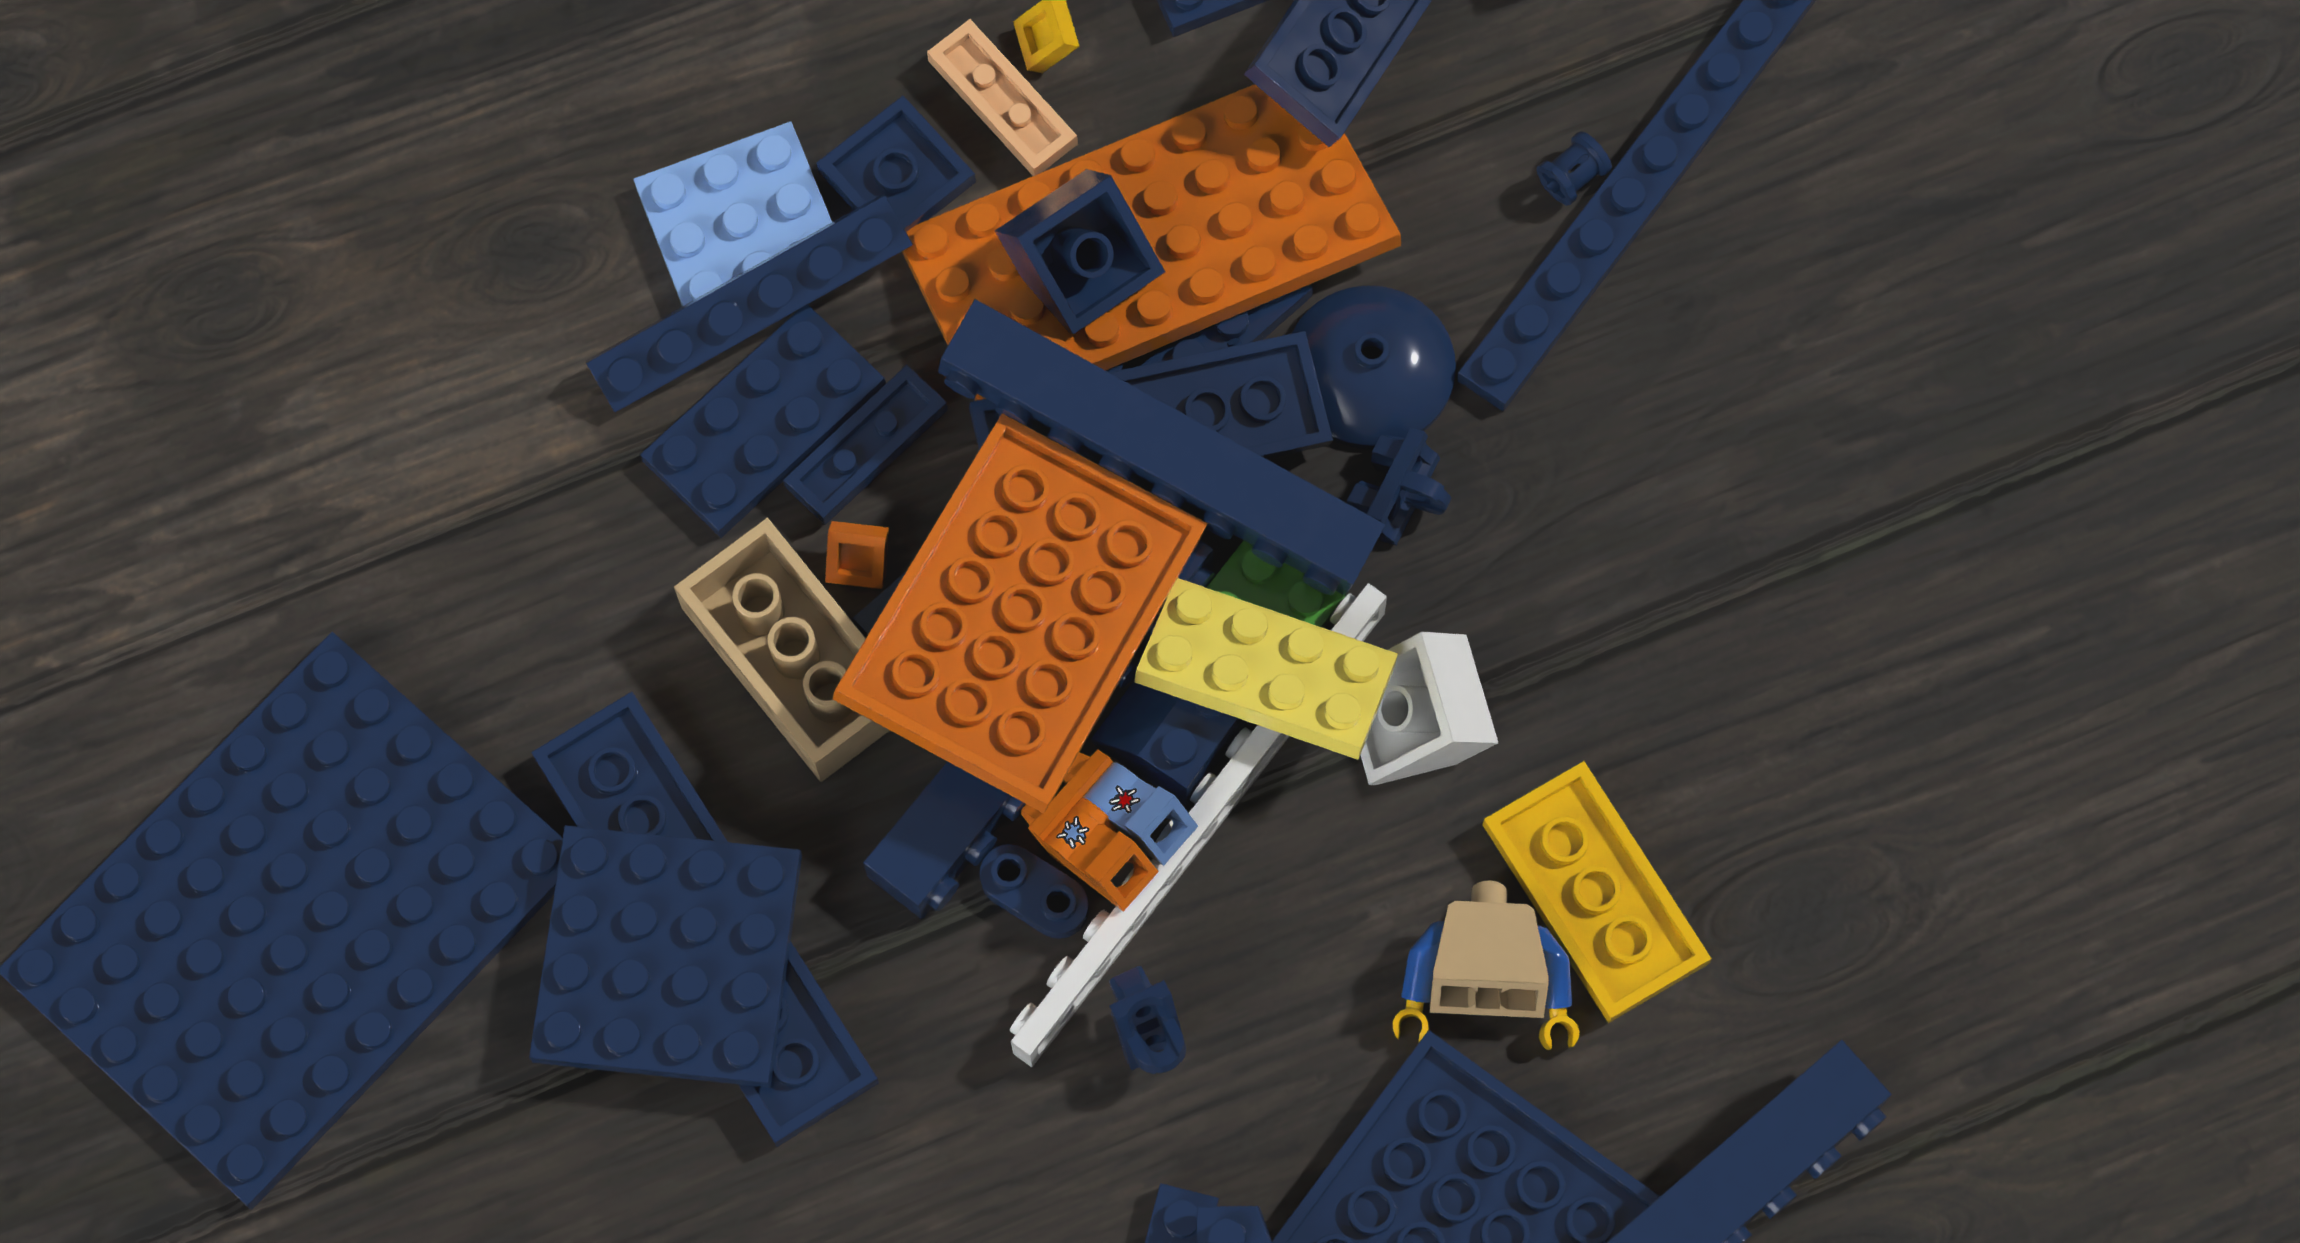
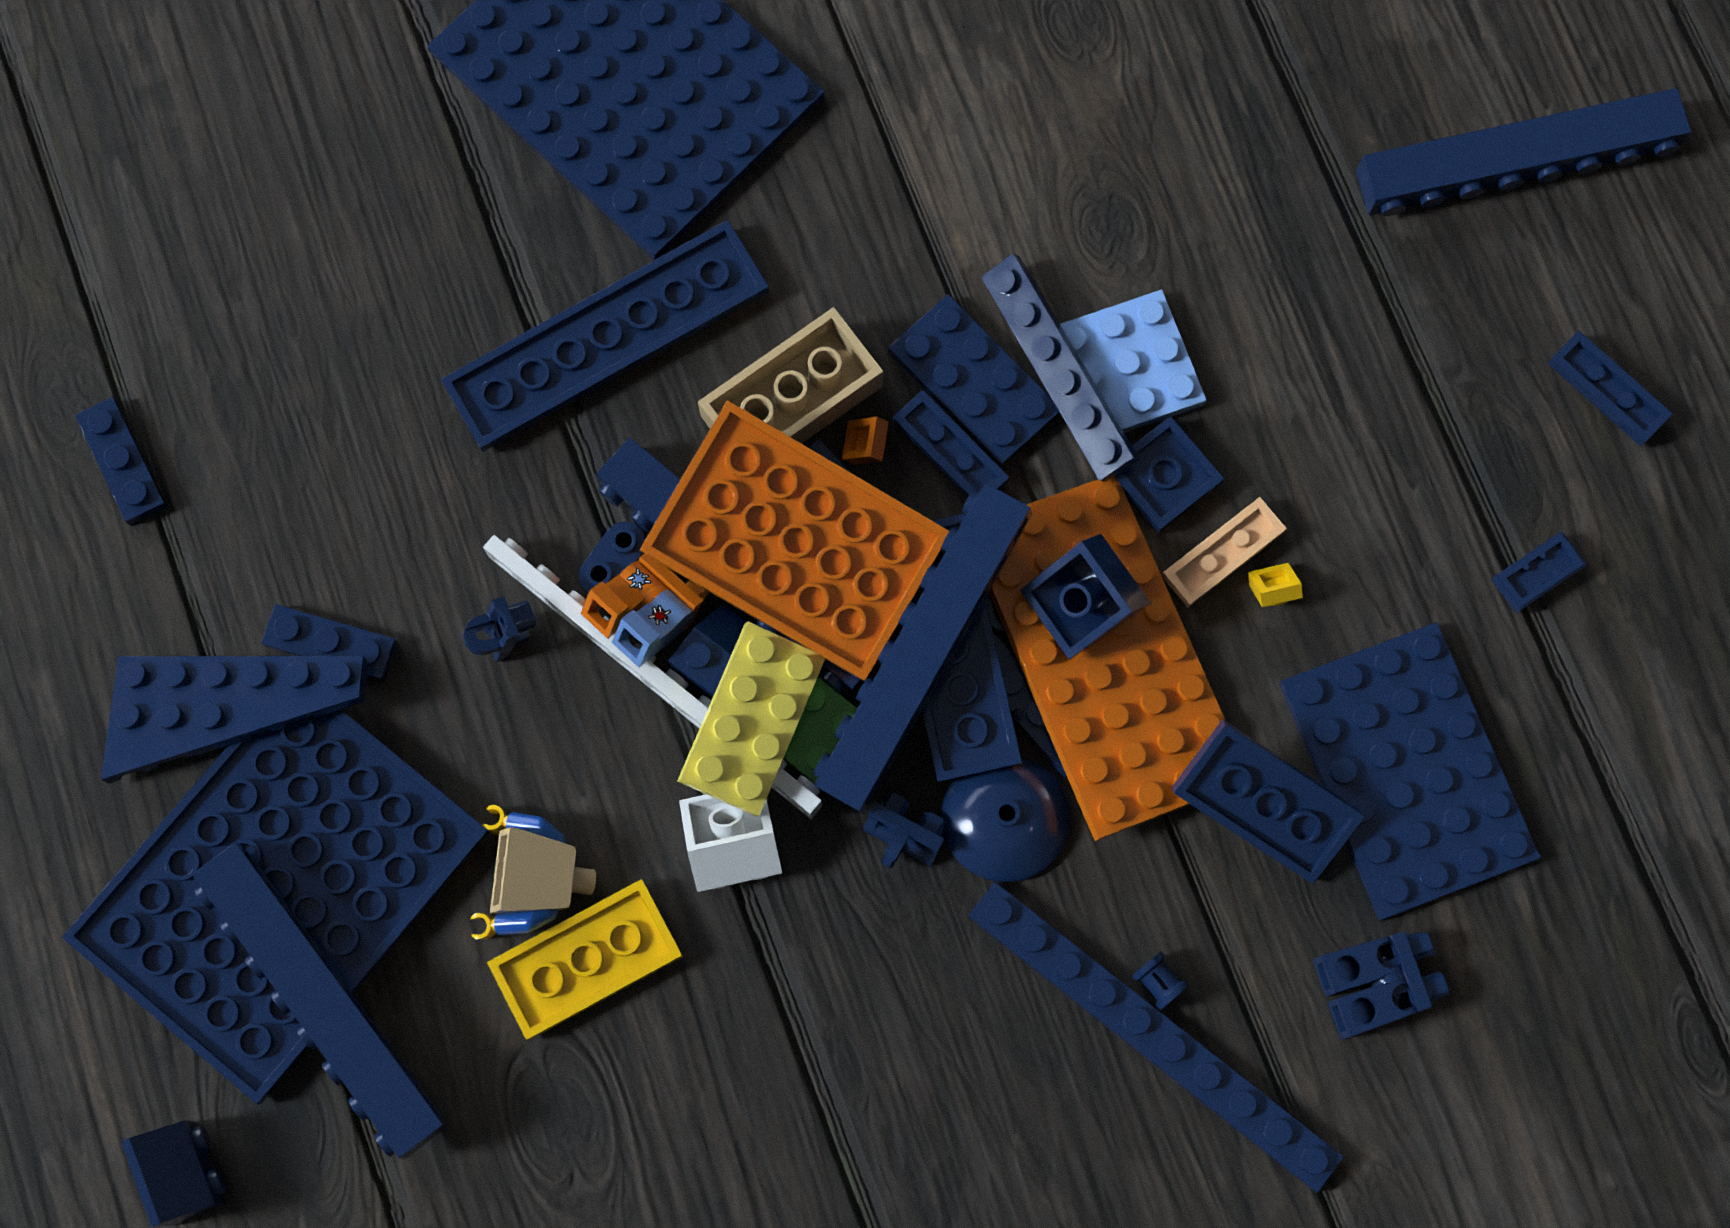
camera: 90 degrees right, 5 degrees up
dark blue plate [529,825,802,1088] -> none

